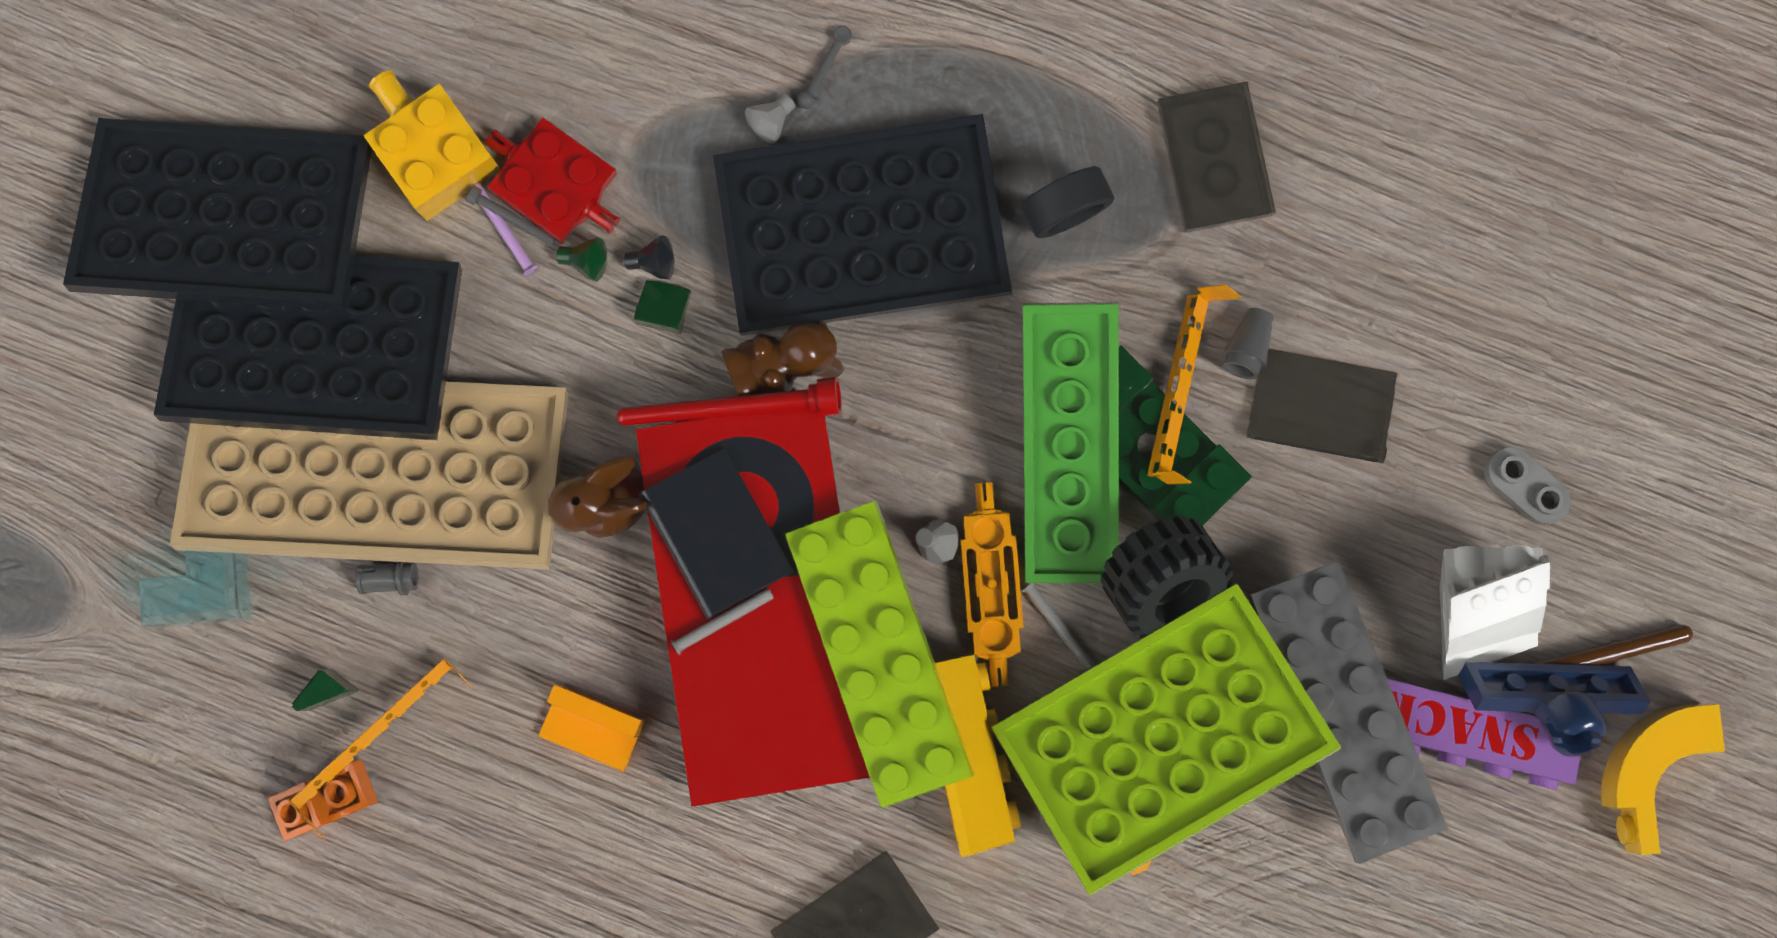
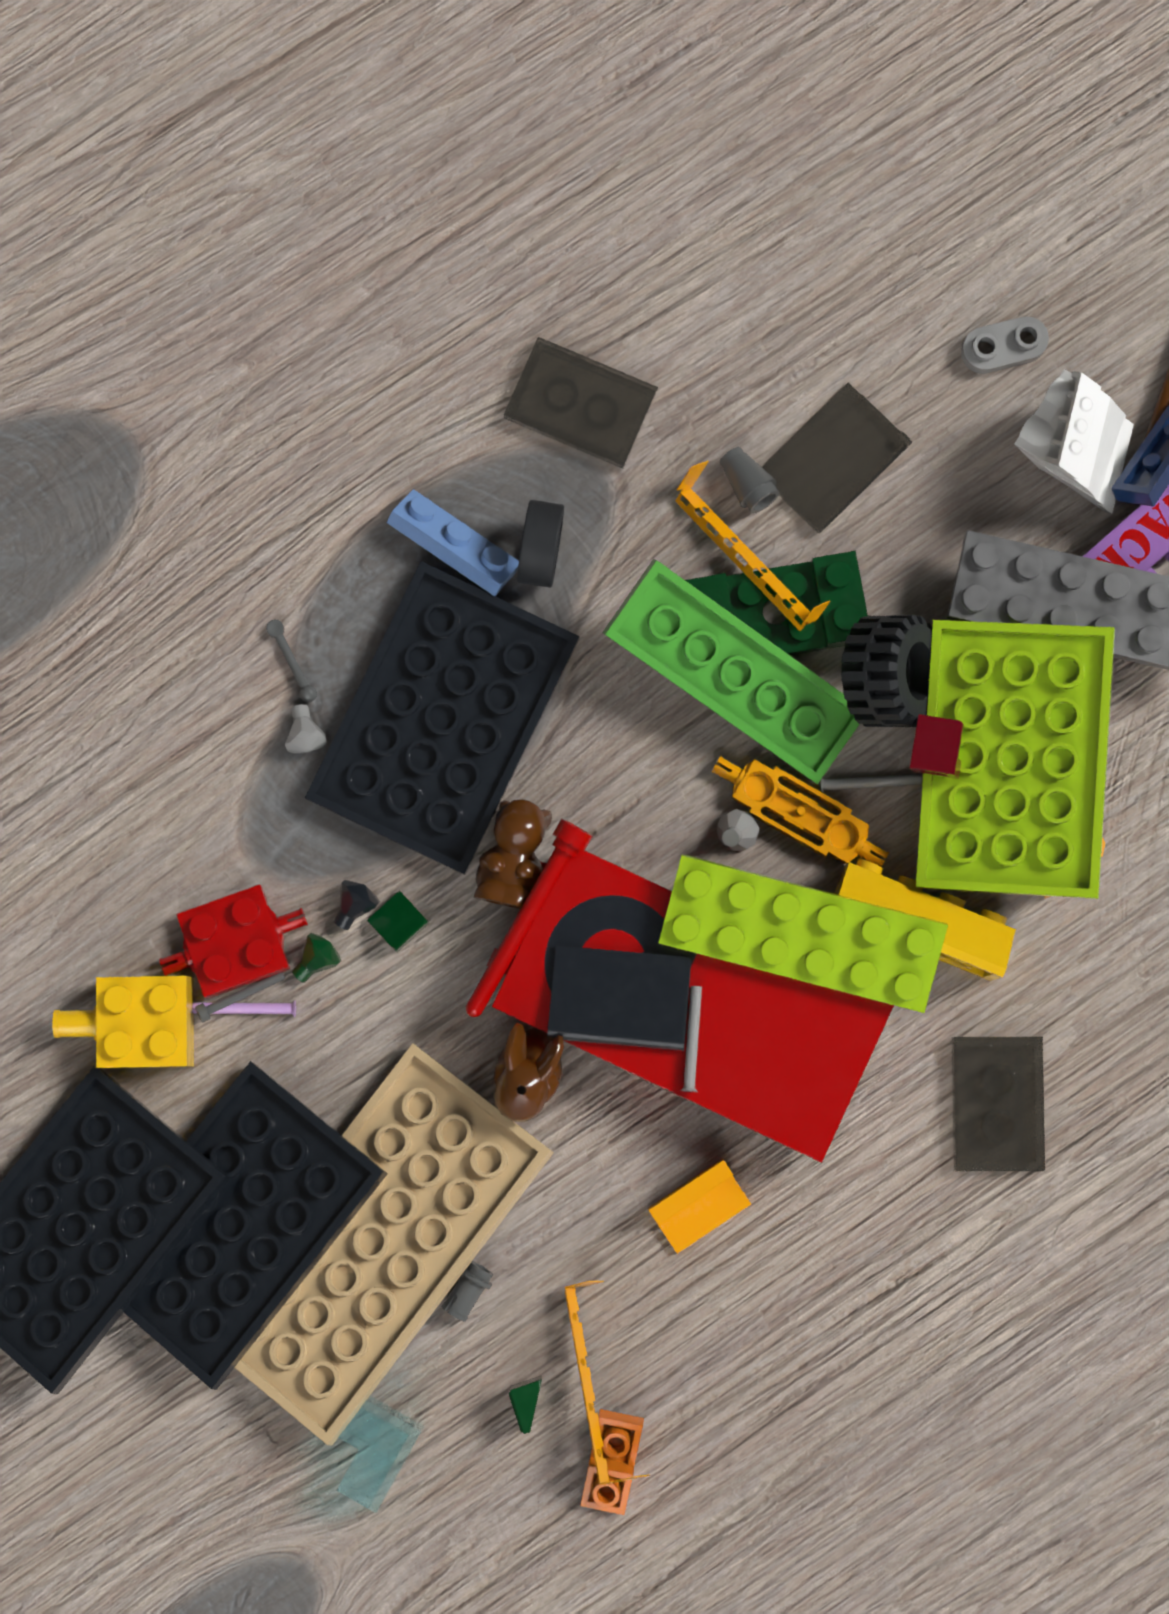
camera: 60 degrees left, 0 degrees up
none -> medium blue plate [387,489,519,596]
none -> dark red panel [909,714,964,779]

